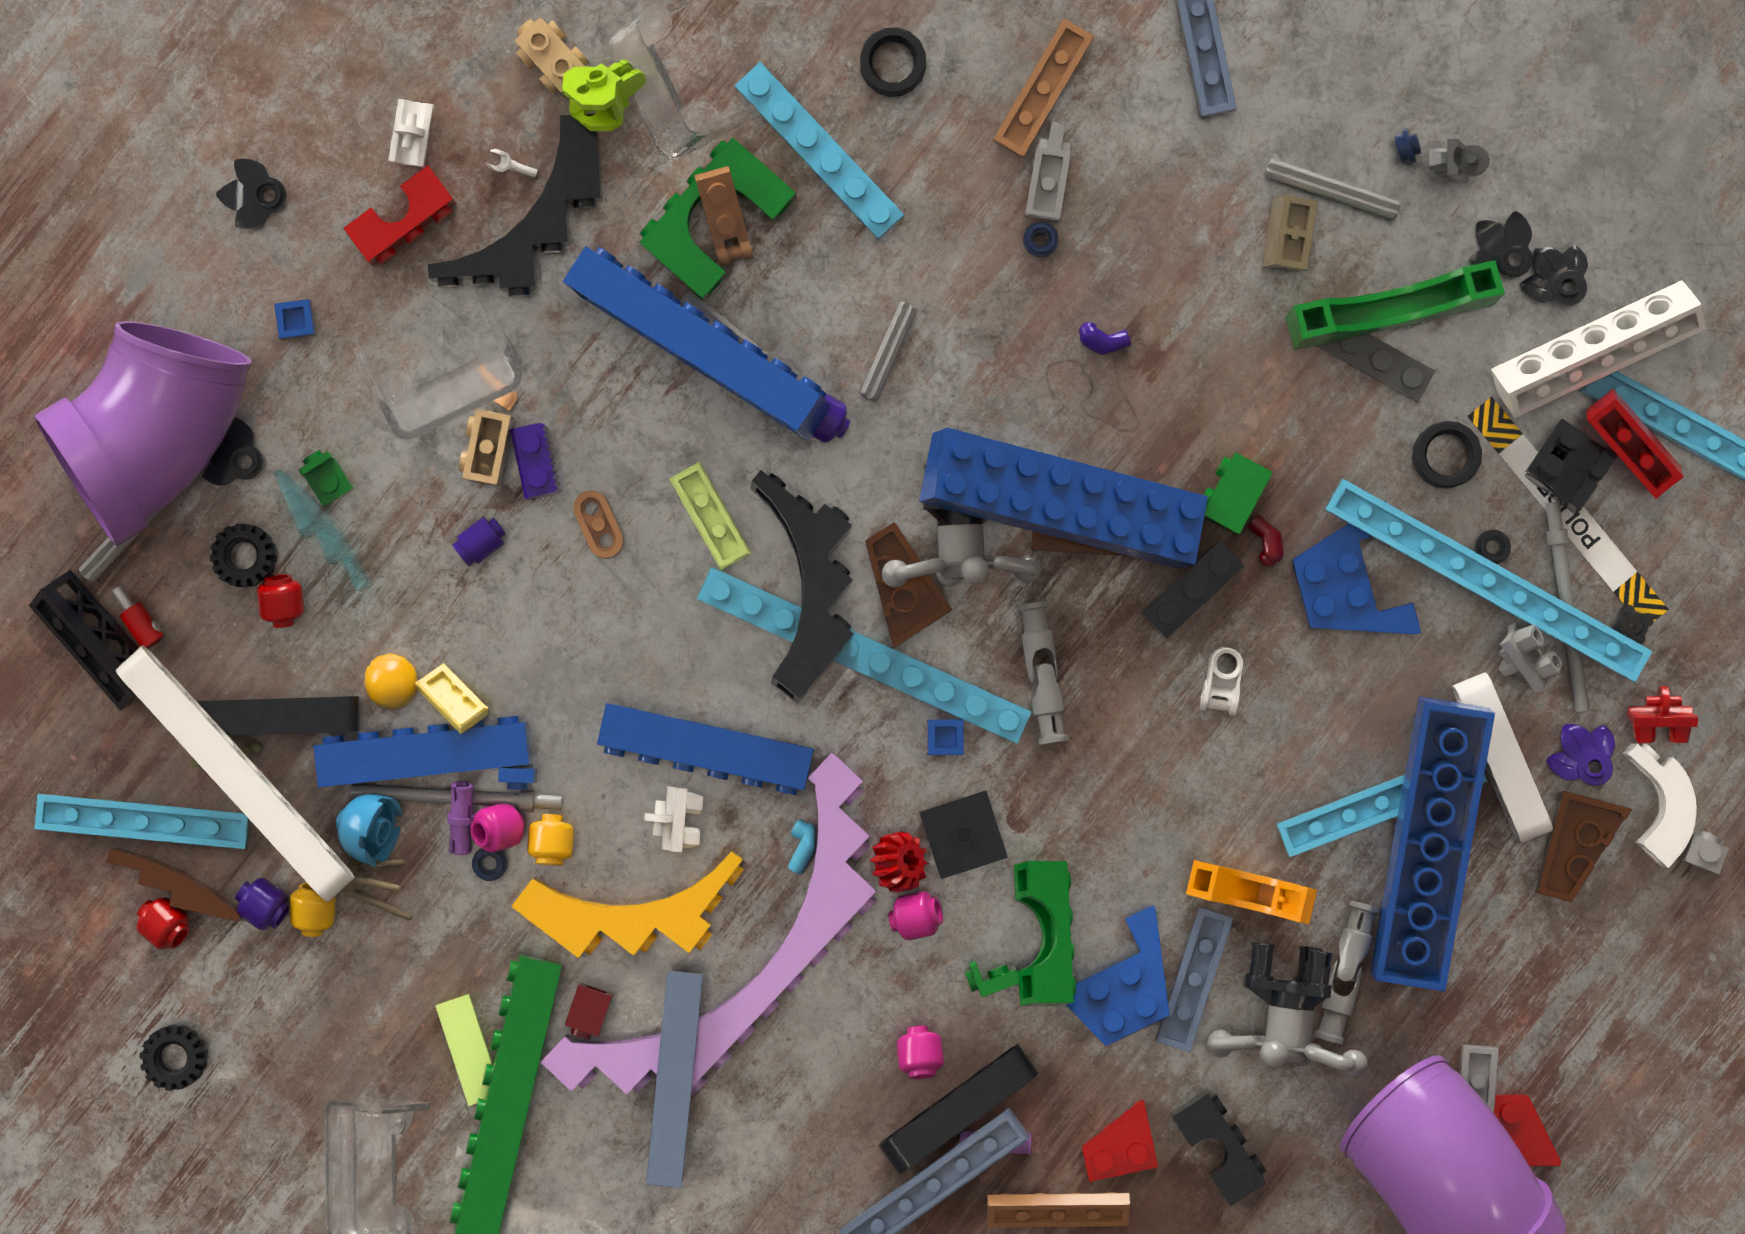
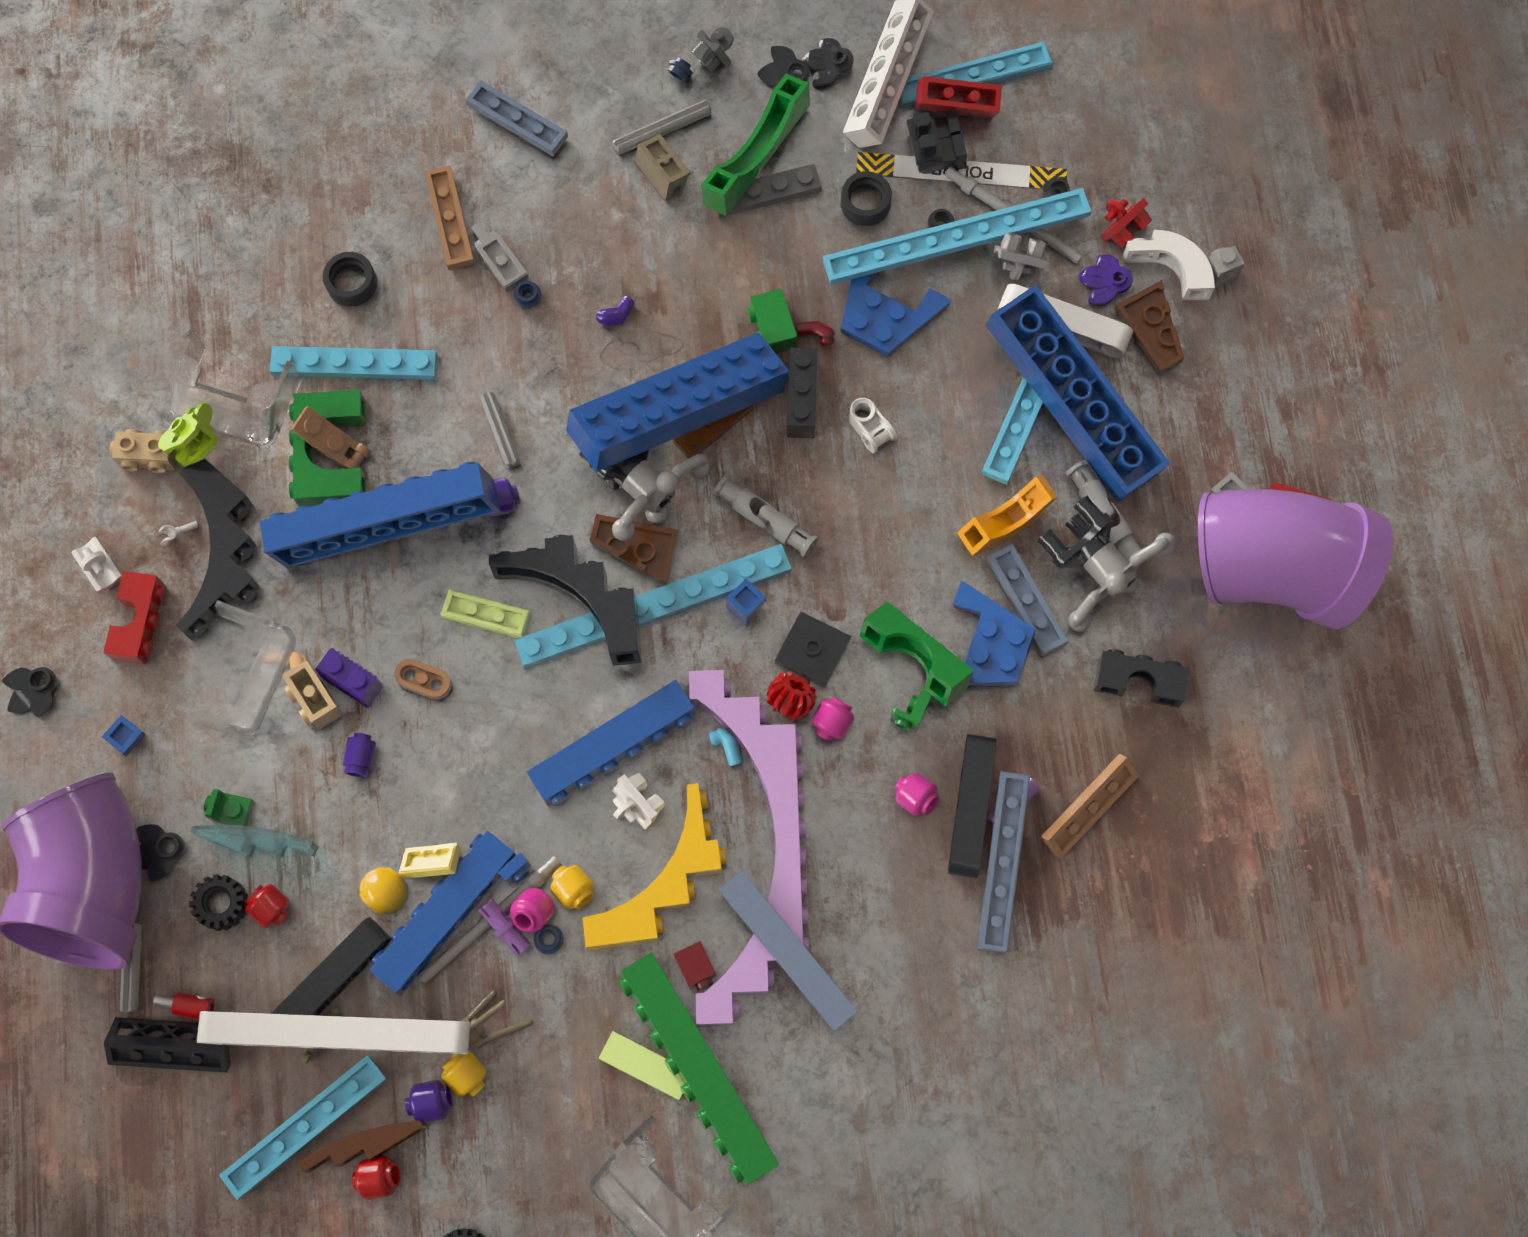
camera: 45 degrees left, 15 degrees down
dark azure cylinder [336,794,402,867] -> none
red wing [1081,1099,1158,1182] -> none

